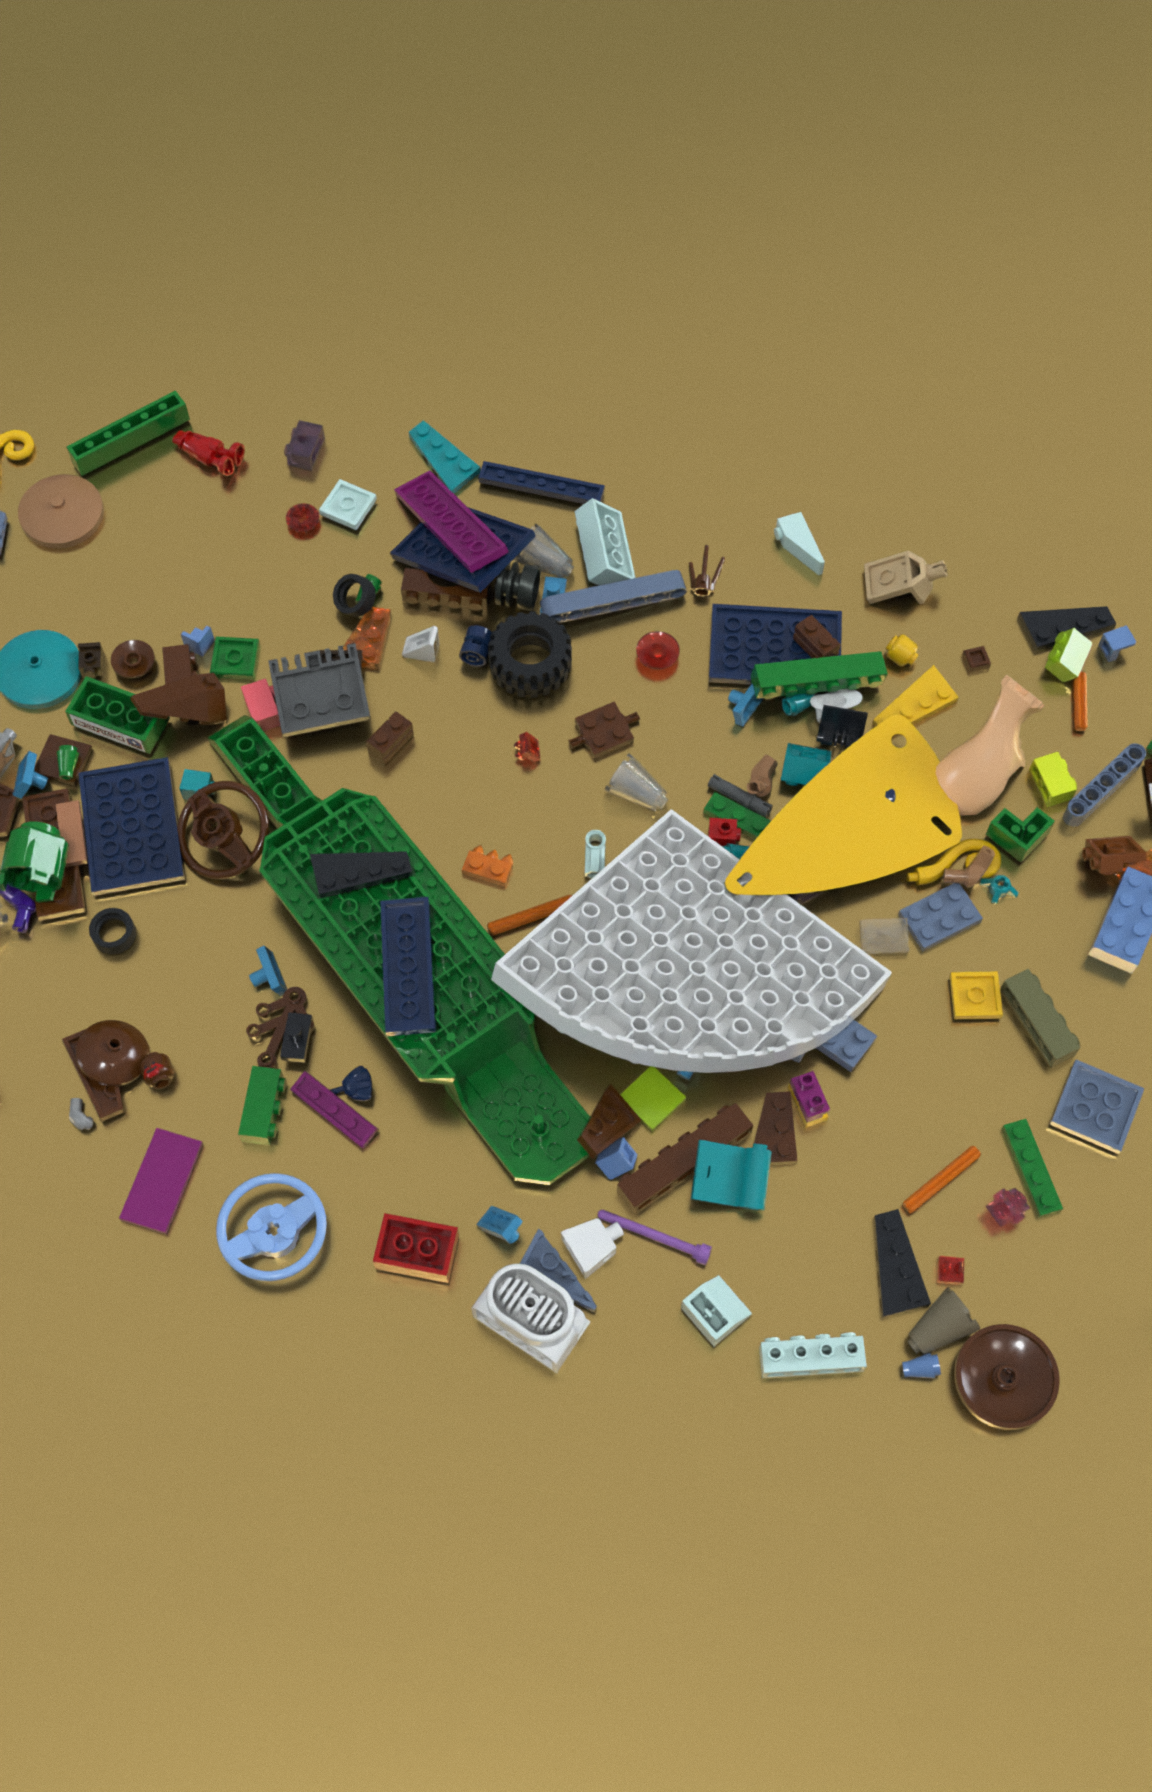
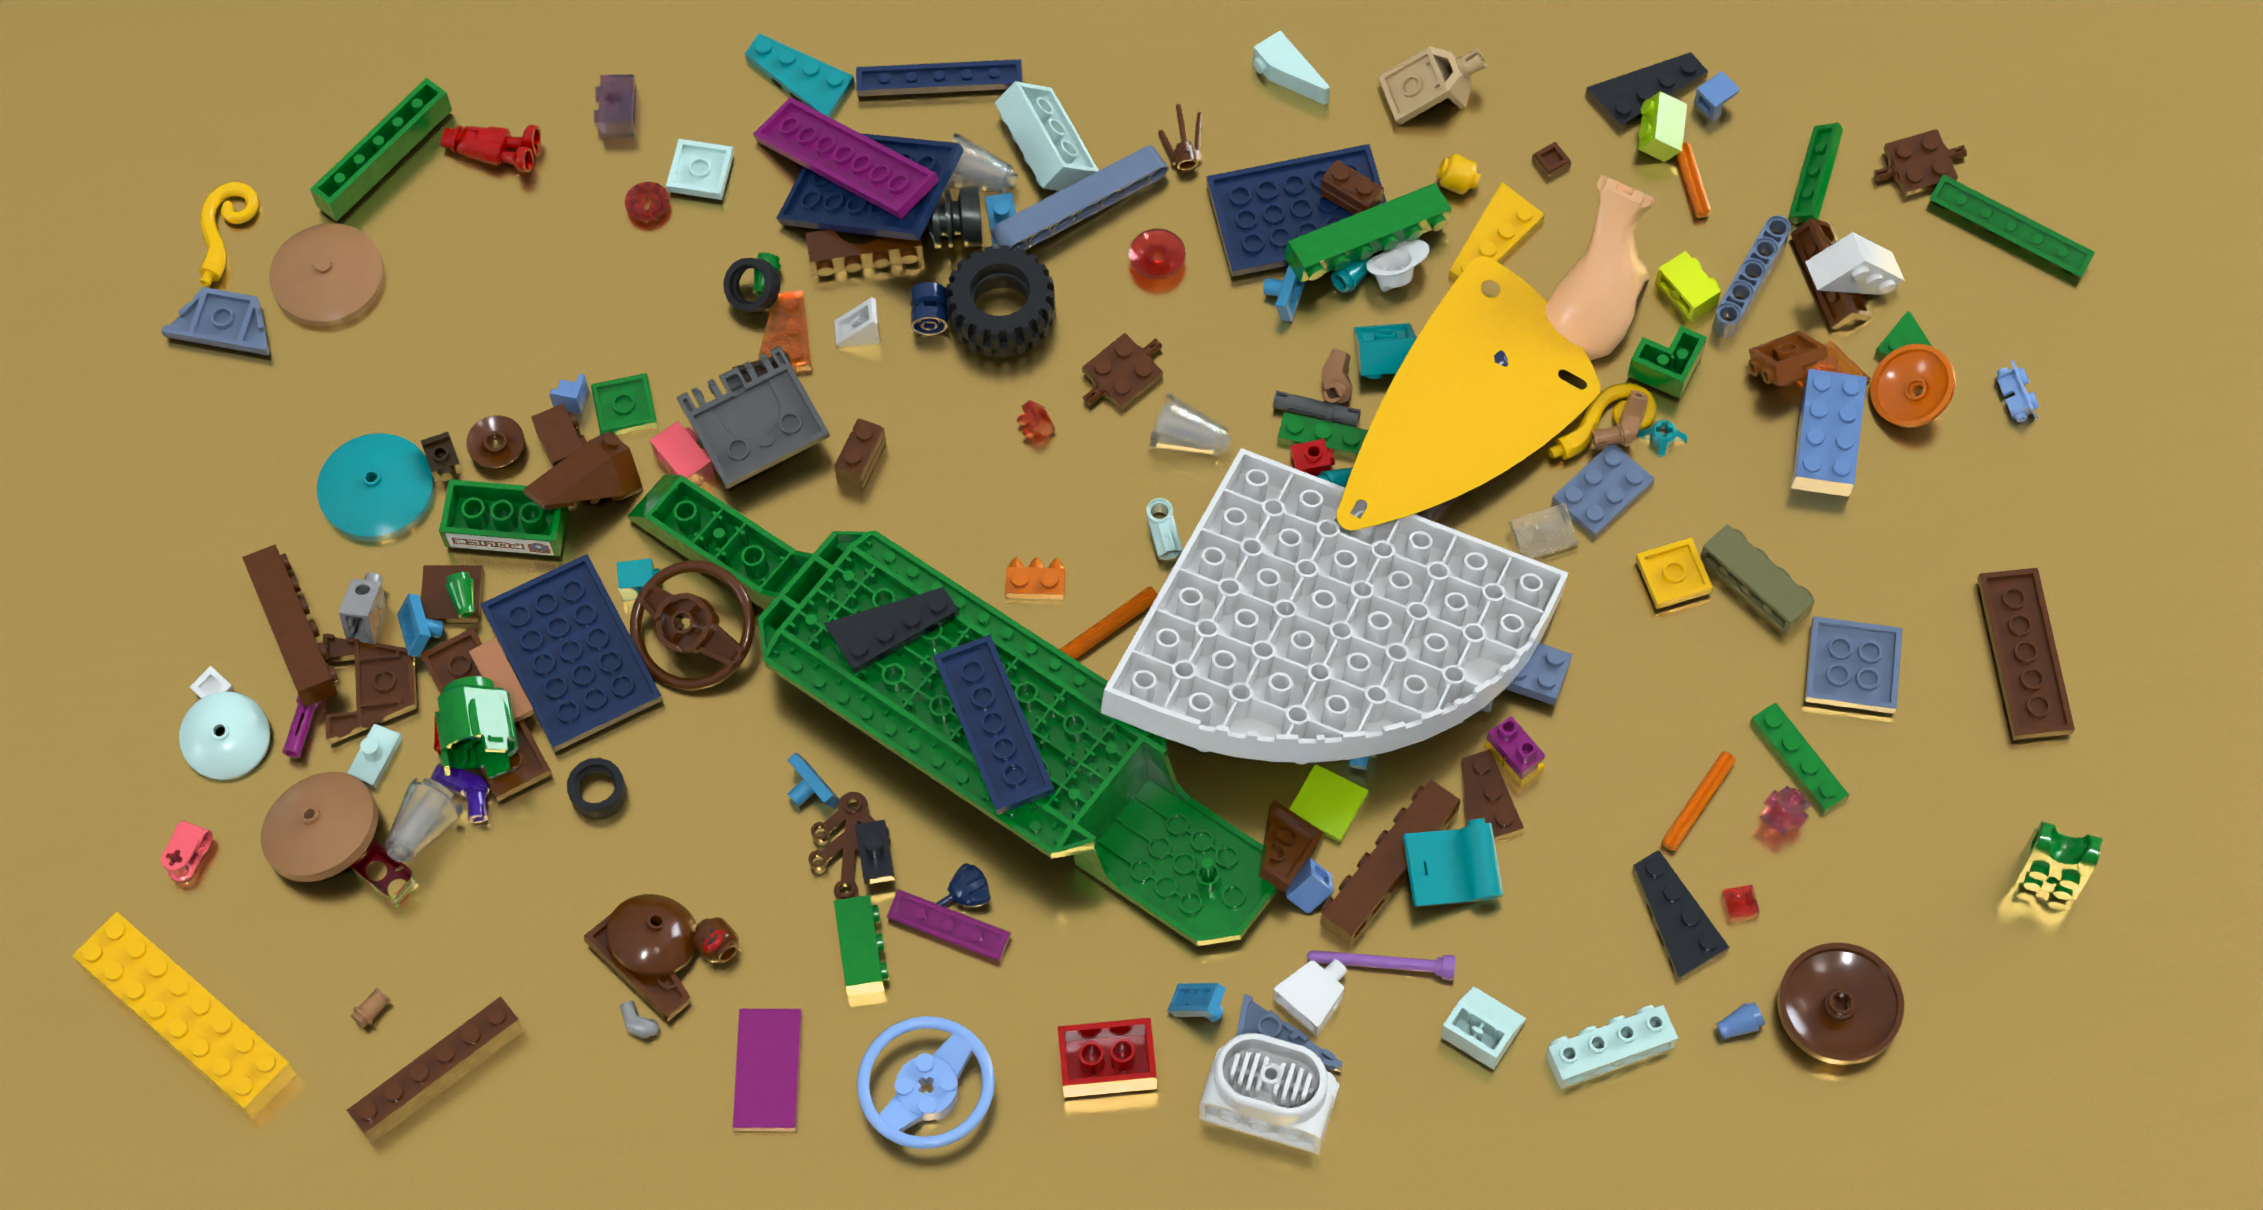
camera: 15 degrees left, 0 degrees up
black hinge [816,705,868,748] -> none
dark tan cone [907,1287,980,1355] -> none

